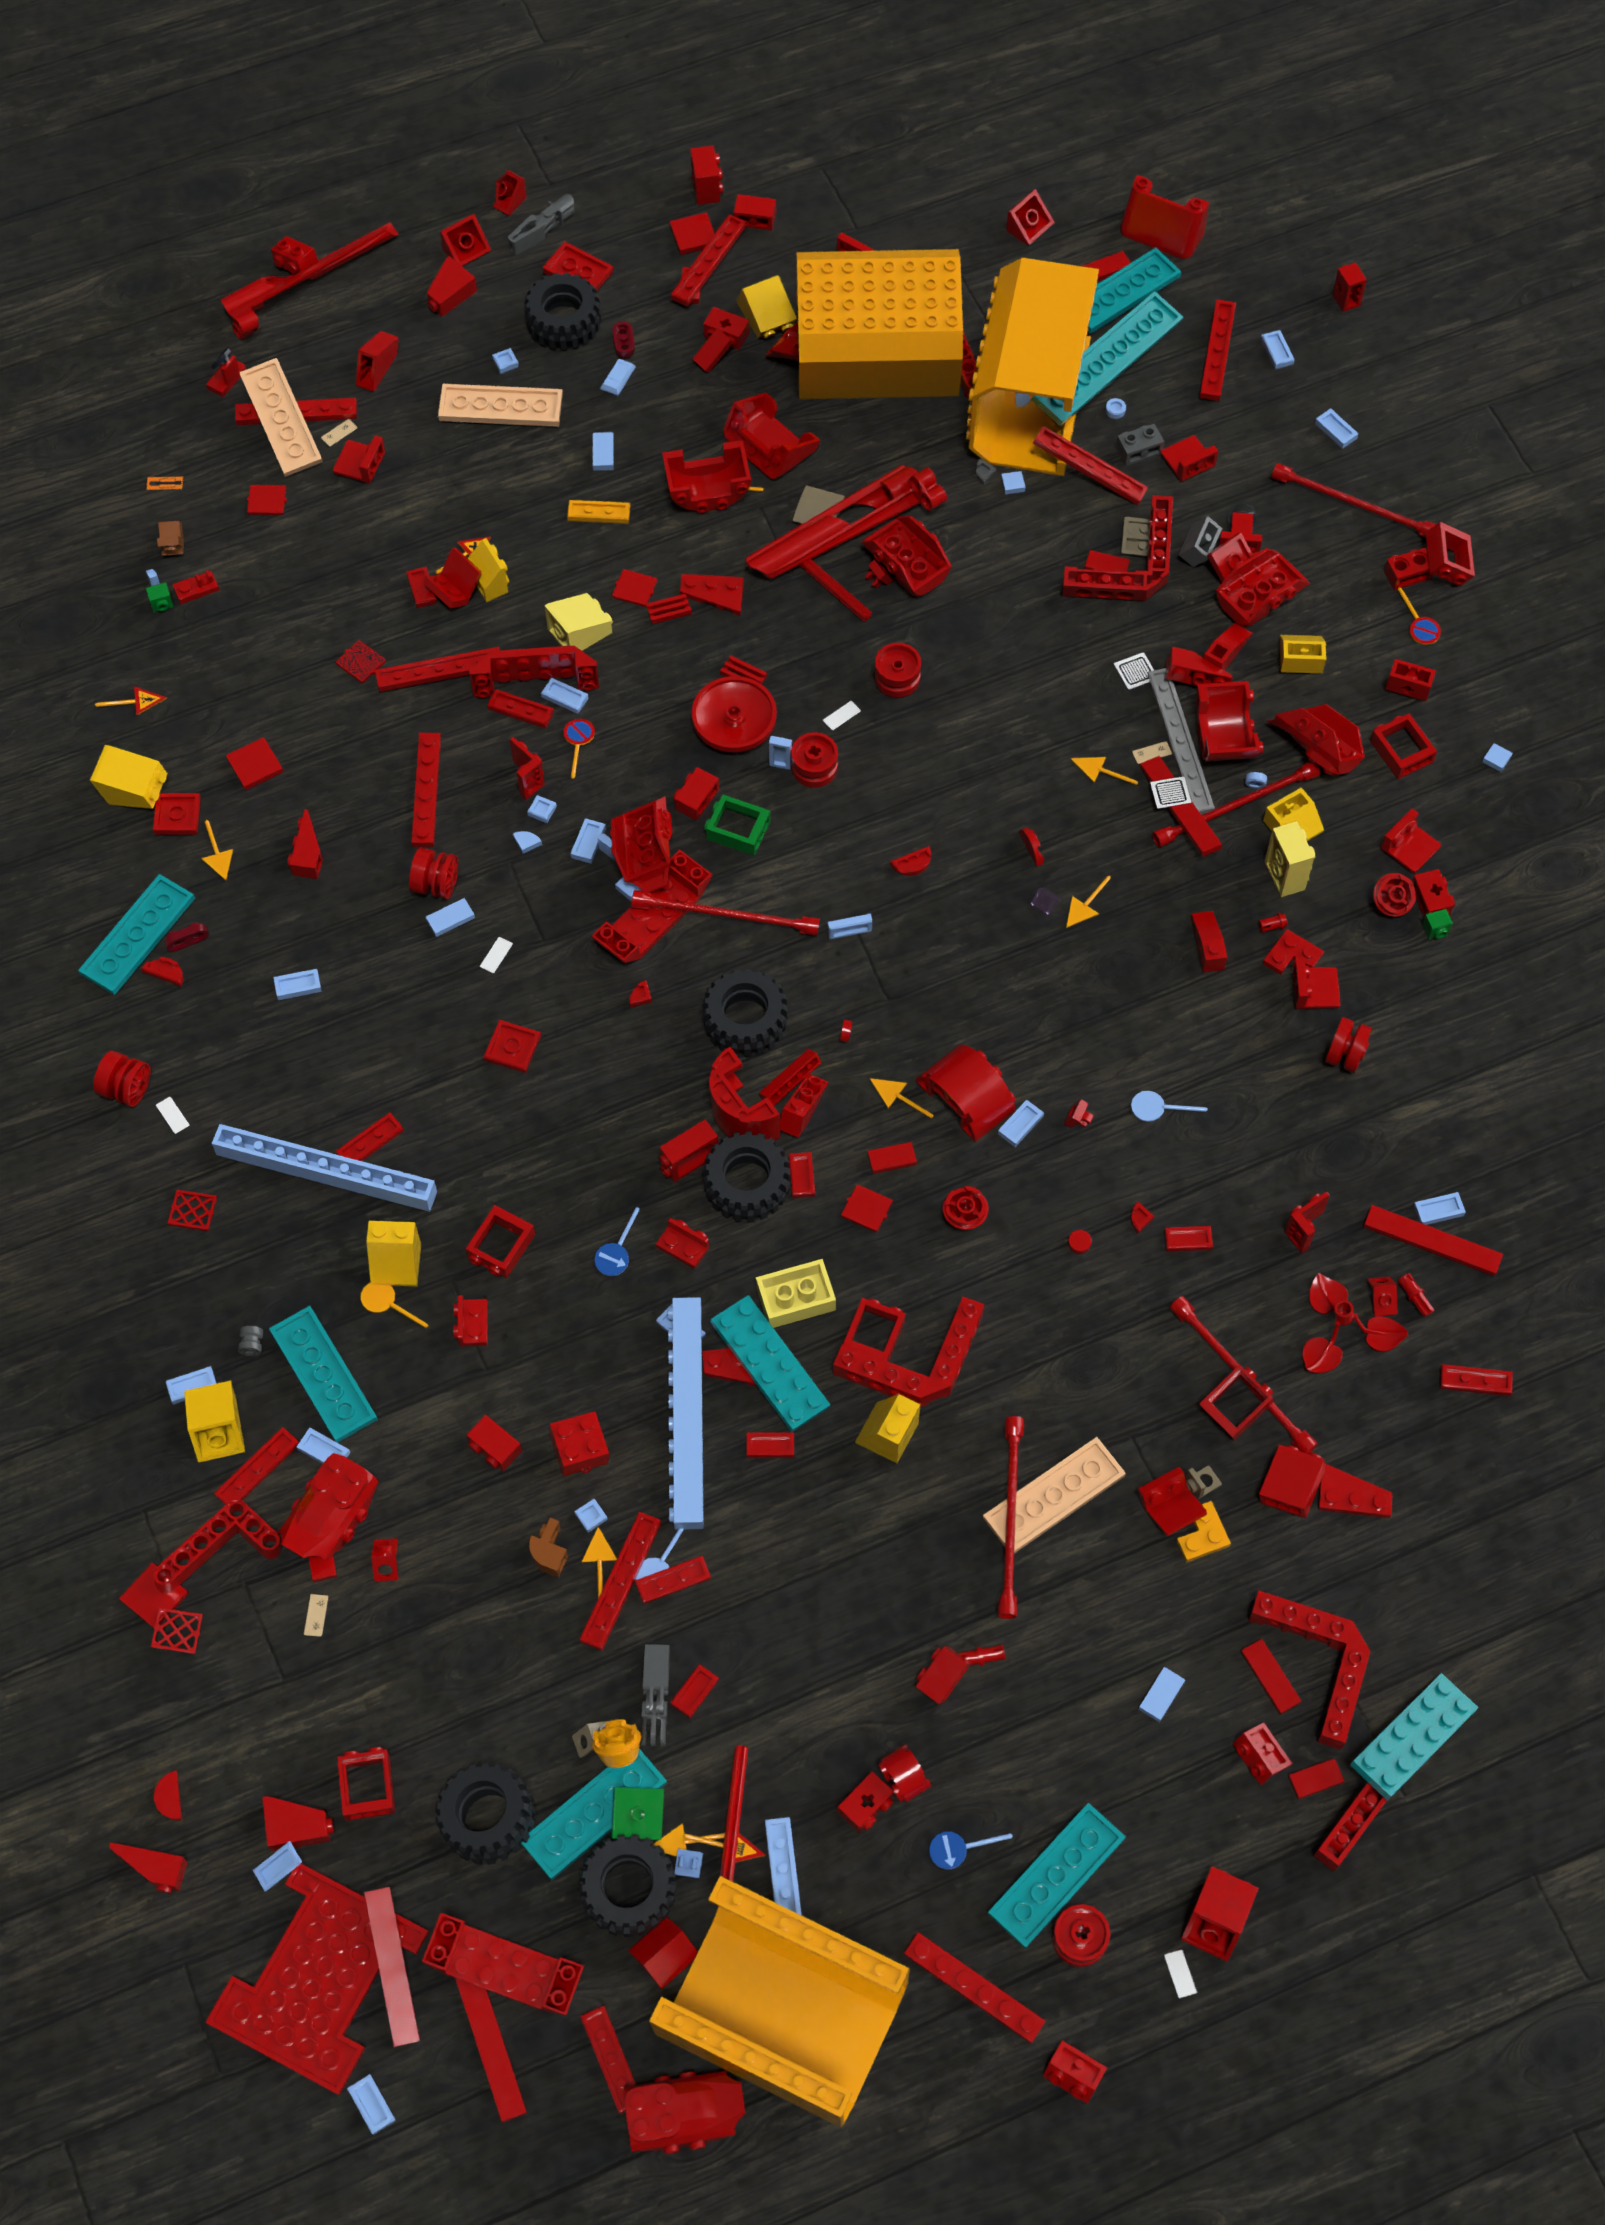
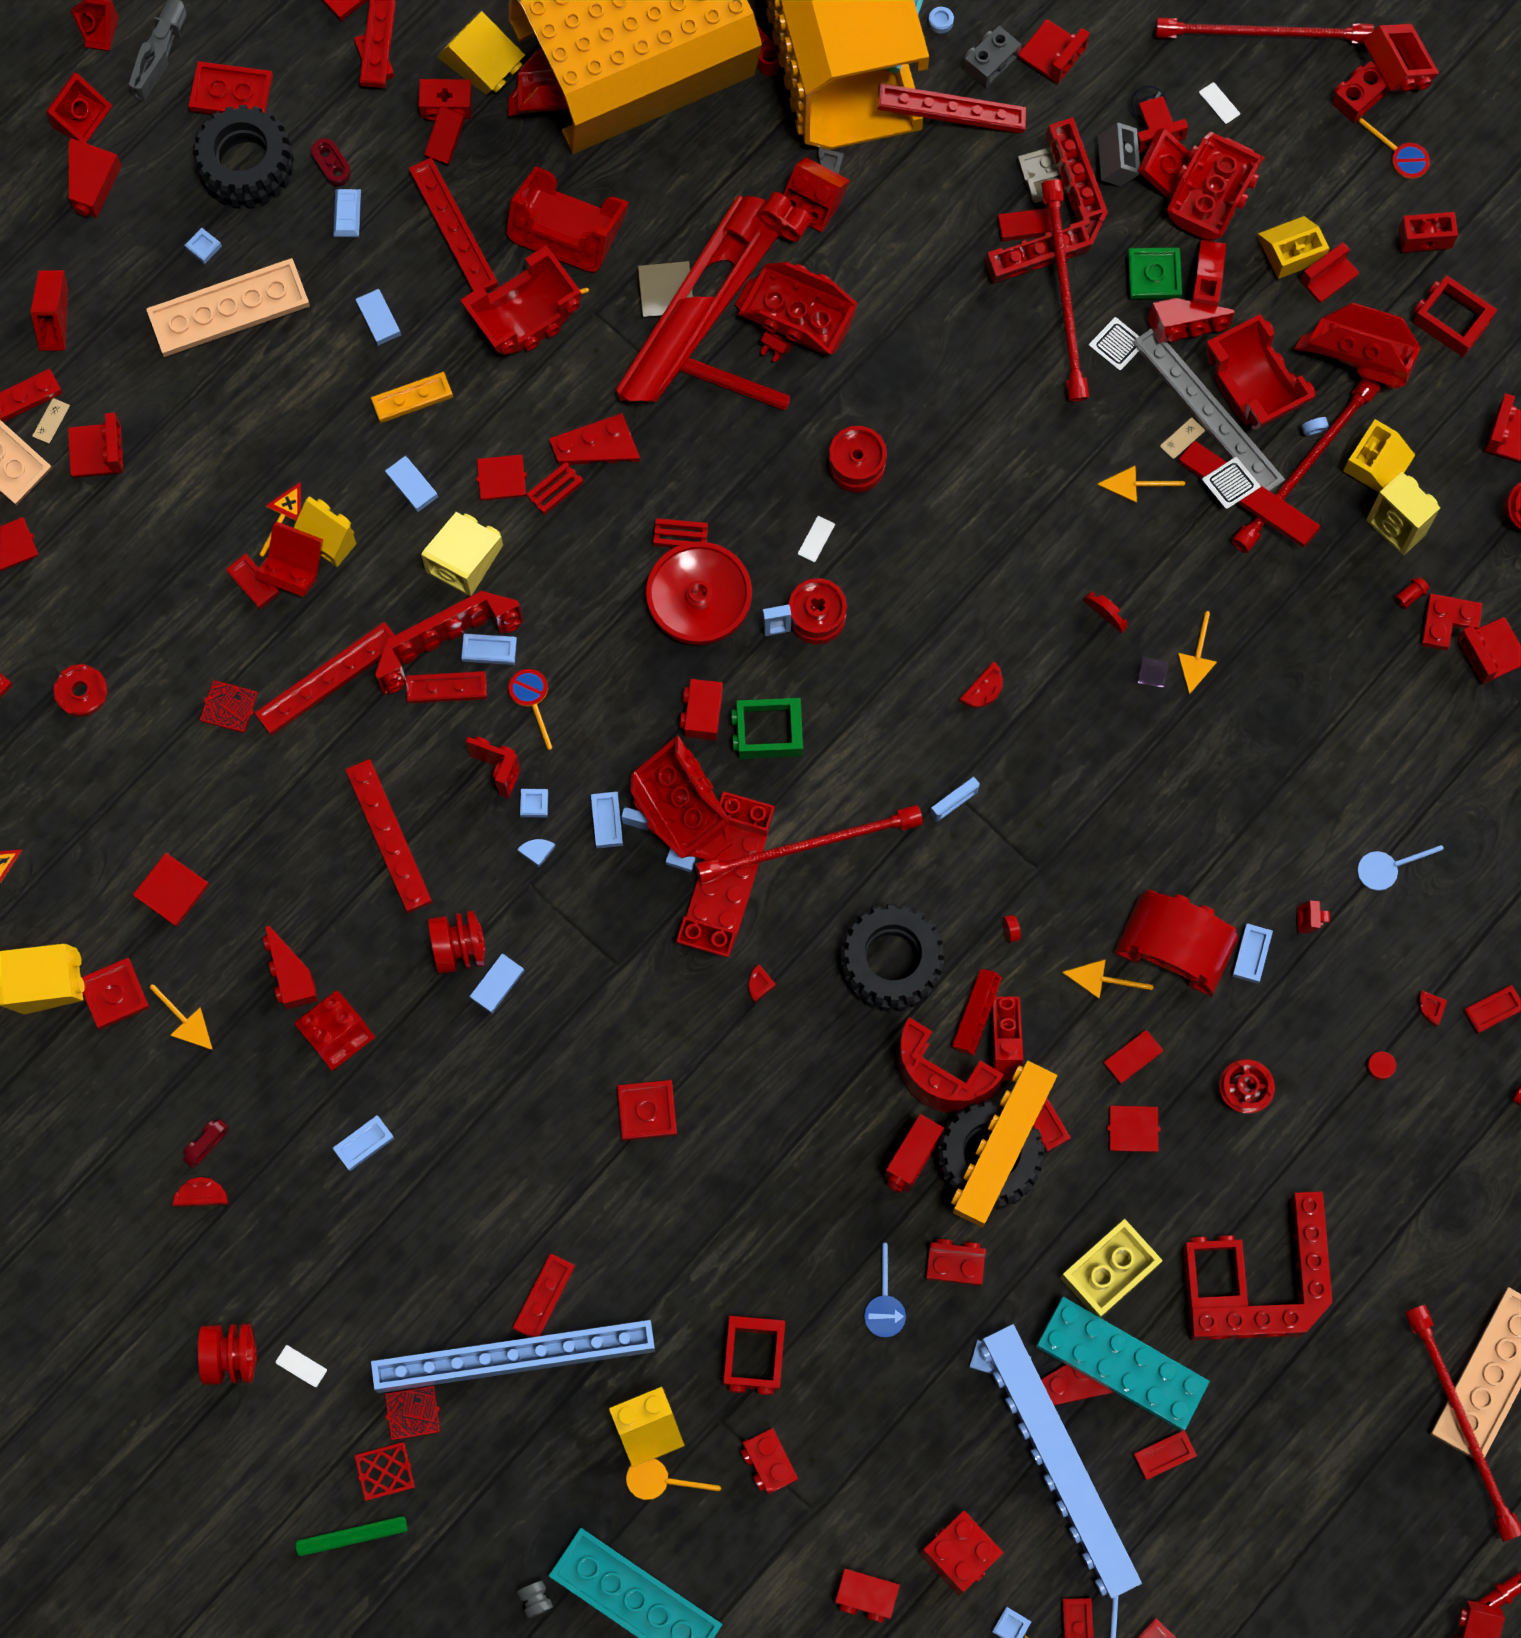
camera: 25 degrees left, 10 degrees up
teal plate [78,874,195,996] -> none
white sticker [480,937,513,973] -> none
yellow slope [855,1394,920,1463] -> none
light blue tile [1001,471,1025,494] -> none
red slope [1191,911,1227,973] -> none
none -> red tile [53,664,108,717]
none -> red bracket [295,991,375,1071]
none -> green axle [296,1516,408,1556]
none -> light blue tile [385,456,438,513]
none -> red piece [385,1386,441,1440]
none -> red plate [409,157,499,292]
none -> red slope [783,157,850,232]
none -> light orange brick [951,1060,1057,1228]
none -> red hose [1041,179,1089,402]
none -> green plate [1128,248,1182,299]
none -> white sticker [1199,82,1240,124]
none -> red panel [1300,242,1359,303]

